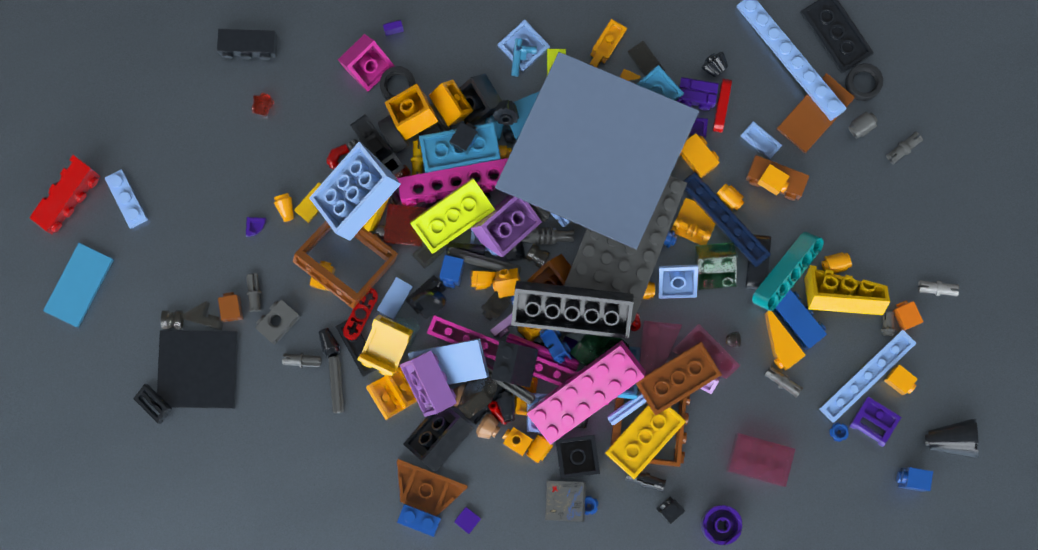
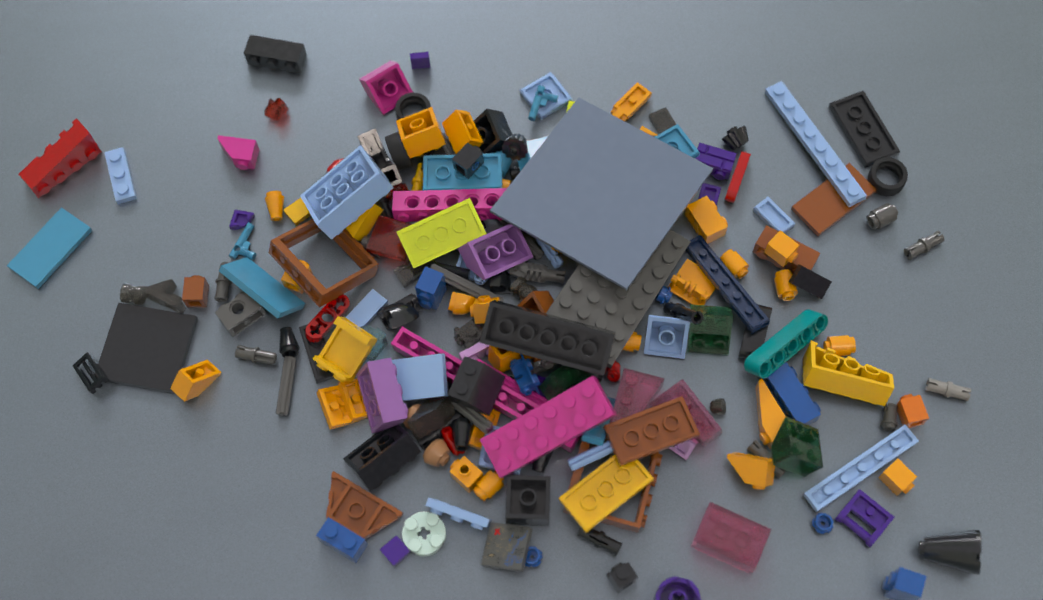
camera: 10 degrees right, 15 degrees down
none -> light orange slope [170,359,221,402]
none -> dark pink slope [217,135,260,170]
none -> dark azure tile [219,257,305,319]
none -> dark azure hose [229,223,256,260]
none -> light aqua plate [402,512,446,556]
none -> light blue plate [425,497,492,530]
none -> black pin [663,302,704,324]
none -> light orange slope [727,452,776,490]
none -> clear green slope [771,417,823,477]
none -> light orange brick [774,269,798,301]
none -> black tile [789,264,832,299]

